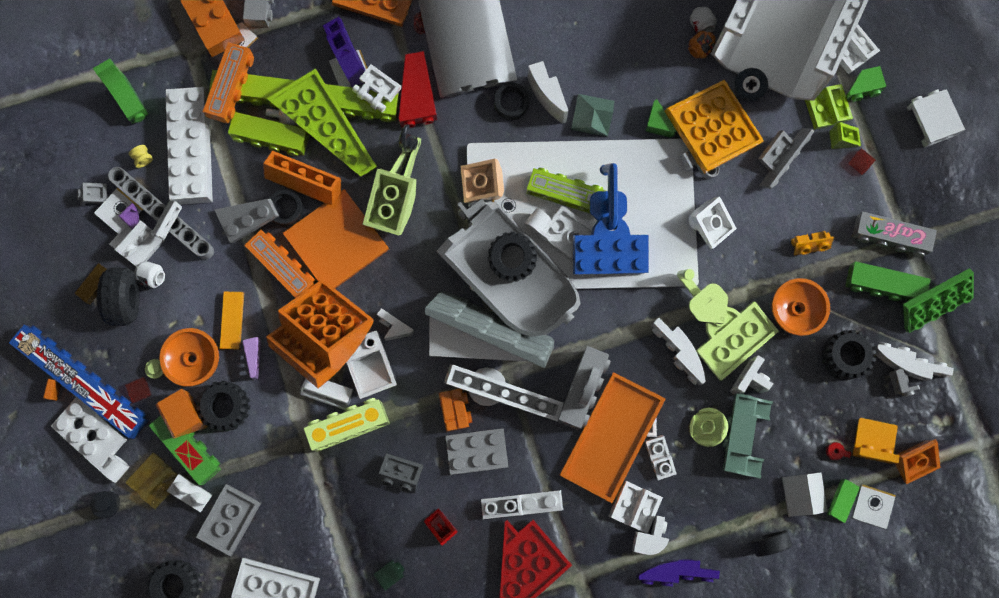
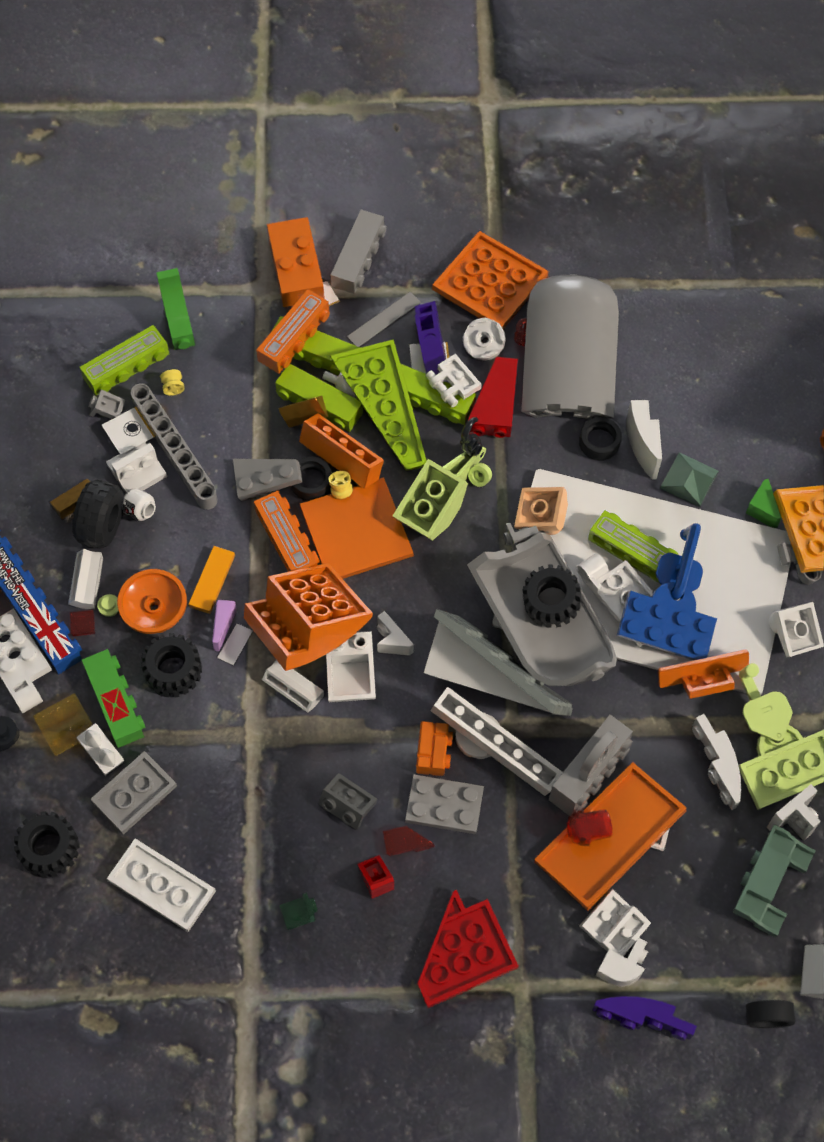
camera: 20 degrees right, 15 degrees down
medium lavender tile [119,203,139,230] -> none
white slope [151,201,182,240] -> none
orange slope [156,389,208,439] -> none
white brick [166,87,213,205] -> none
yellowish green brick [304,398,390,452] -> none
white slope [481,490,563,519] -> none
white sticker [492,182,534,221] -> none
white slope [645,435,676,480] -> none
yellowish green tile [689,408,728,447] -> none
none -> white piece [68,549,103,610]
none -> lime brick [80,325,169,396]
none -> white sticker [217,624,253,665]
none -> pearl gold slope [278,396,328,428]
none -> light yellow wheel [329,471,353,499]
none -> light grey sticker [347,292,421,347]
none -> clear red slope [383,826,435,856]
none -> white plate [463,318,506,361]
none -> yellowish green tile [468,463,492,487]
none -> clear red piece [567,809,612,846]
none -> orange bracket [658,649,749,699]

